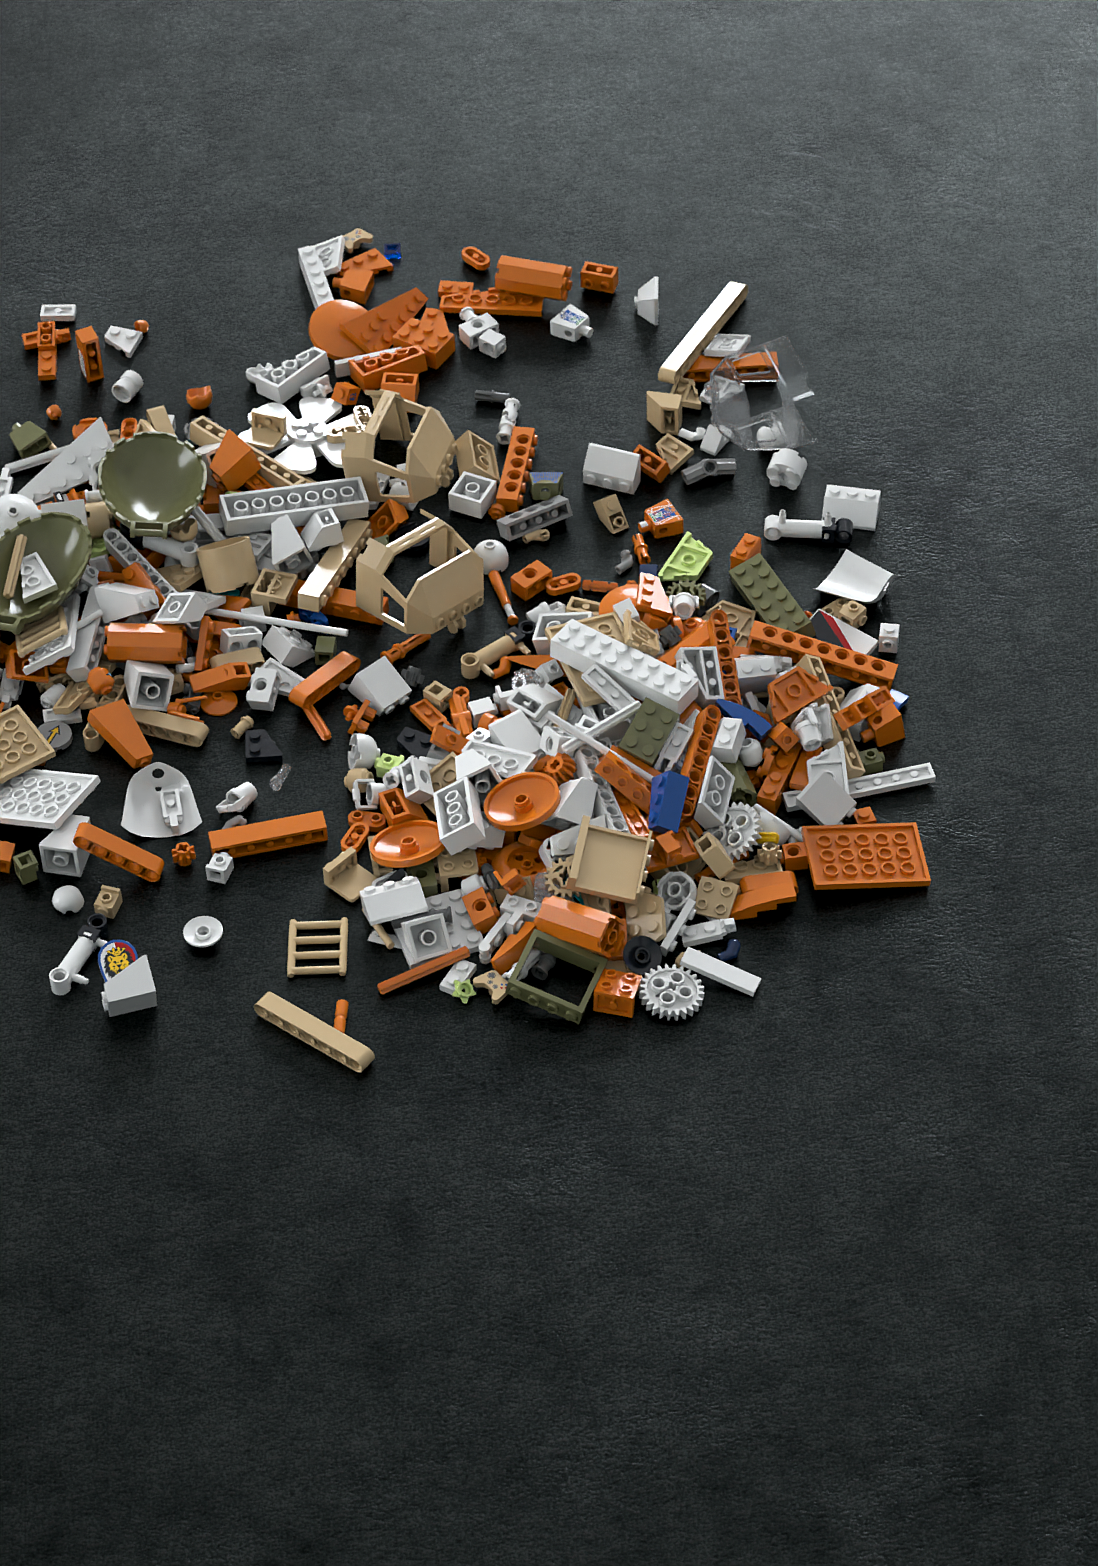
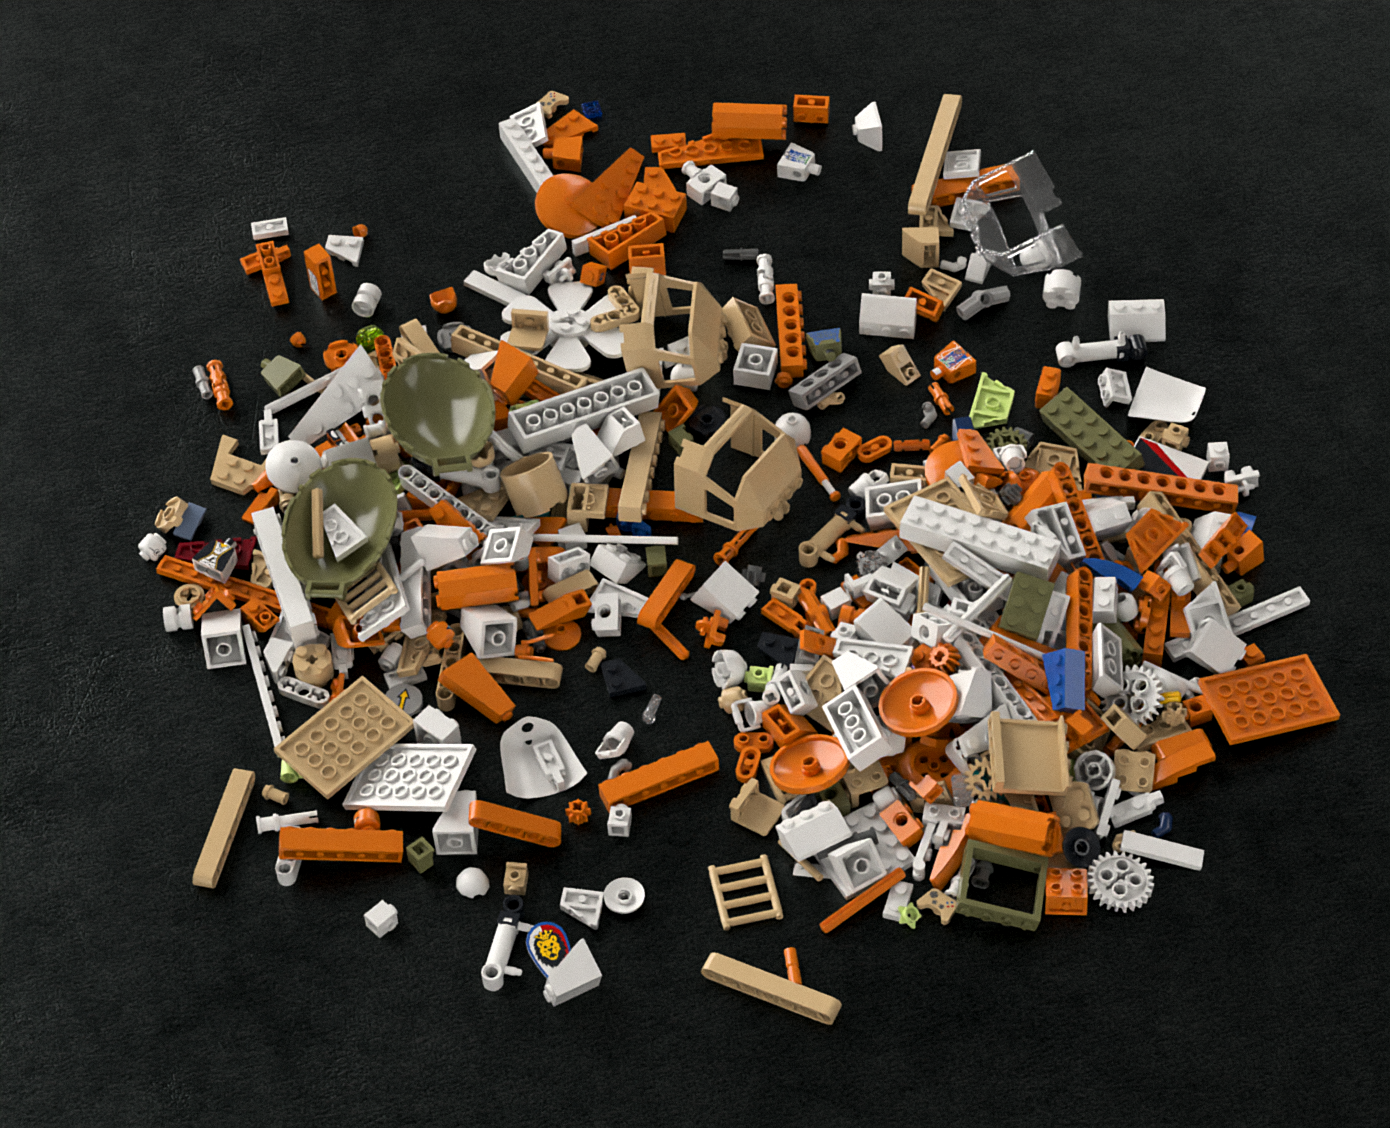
camera: 10 degrees left, 5 degrees up
orange plate [462,247,490,271] -> none
none -> clear neon green head [356,325,384,351]
none -> white brick [413,705,462,744]
none -> white tile [464,270,525,306]
none -> white wing [560,887,604,930]
none -> white brick [869,272,894,296]
none -> white bracket [1098,368,1132,407]
none -> white hips [1224,466,1260,497]

